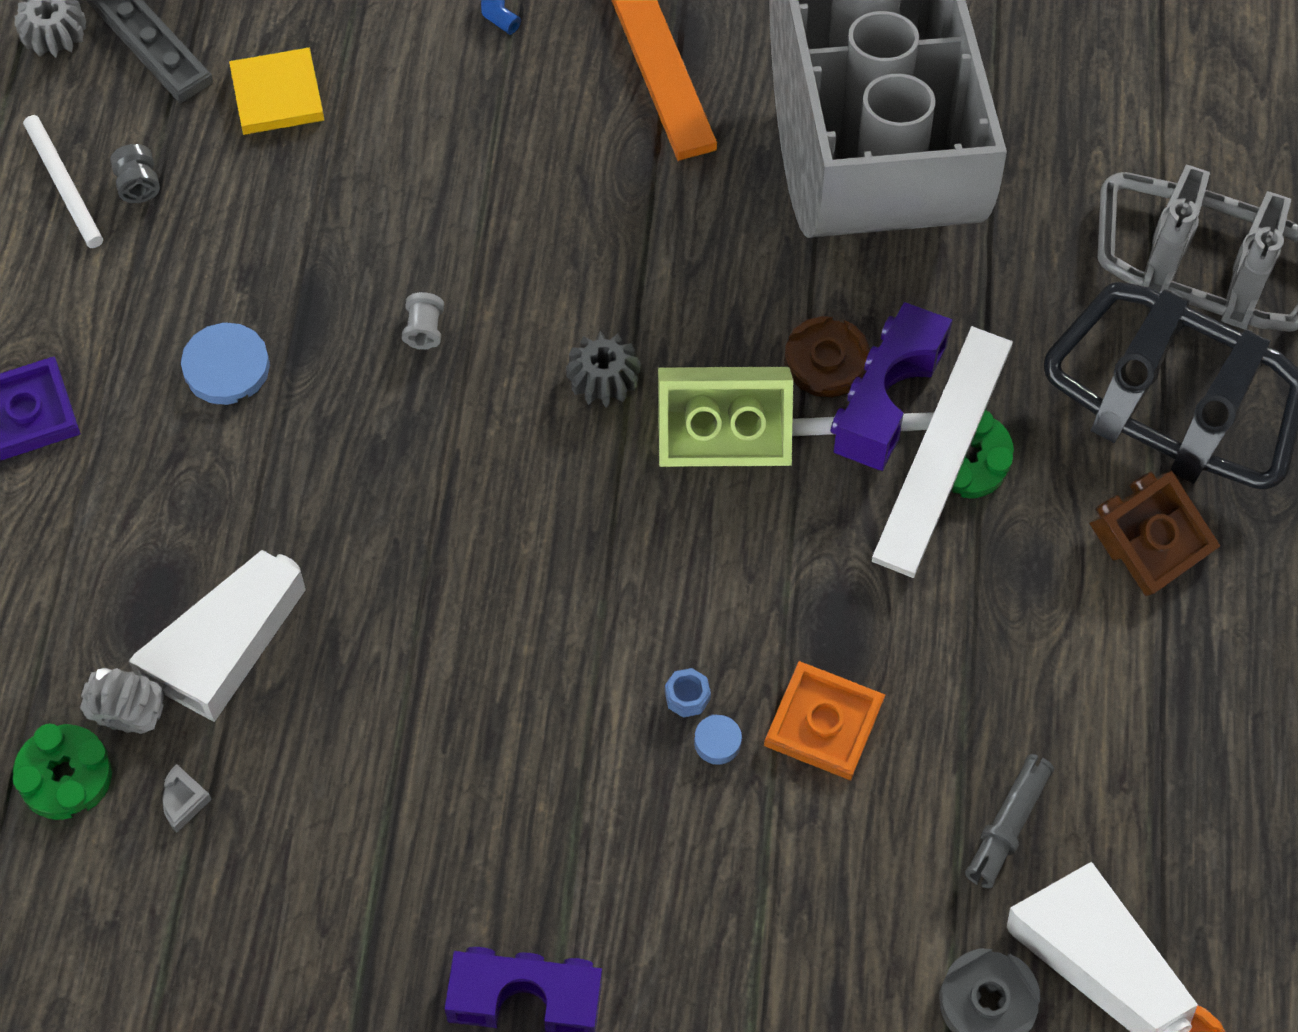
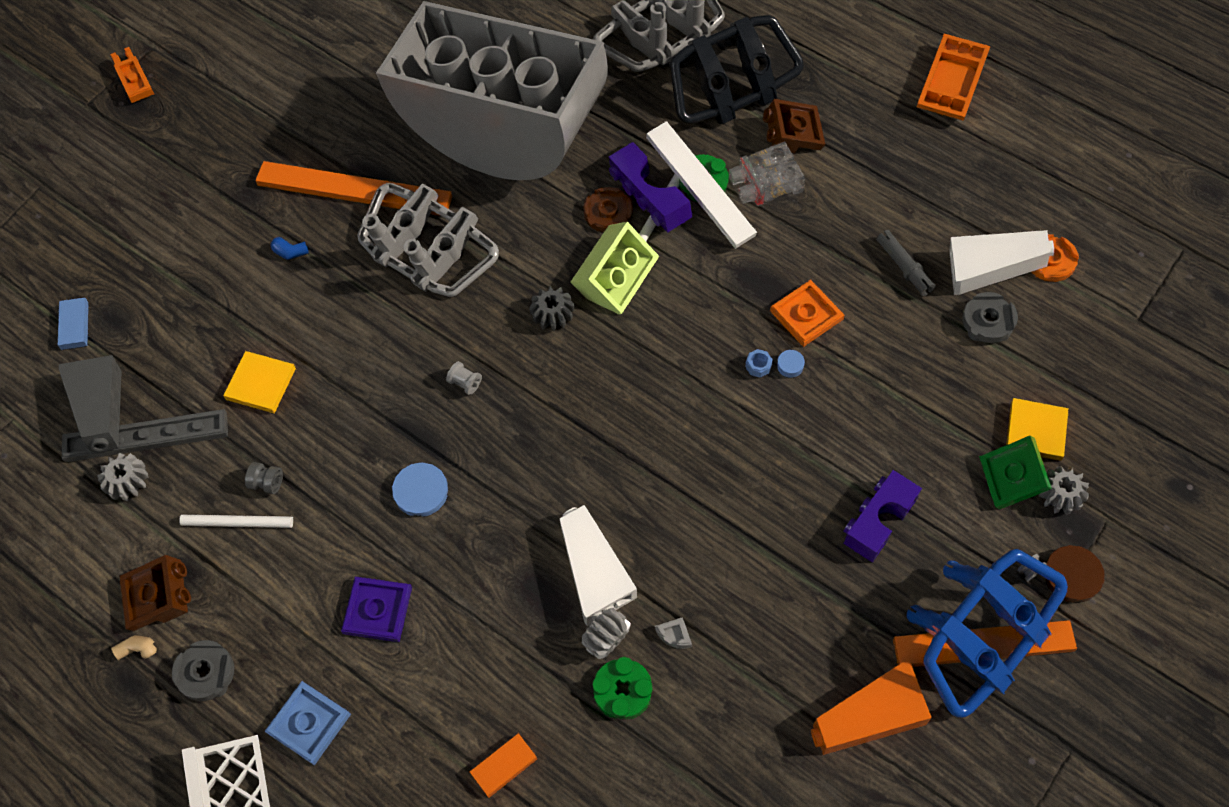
camera: 55 degrees left, 0 degrees up
none -> light grey piece [358,183,499,297]
none -> clear hips [729,141,805,206]

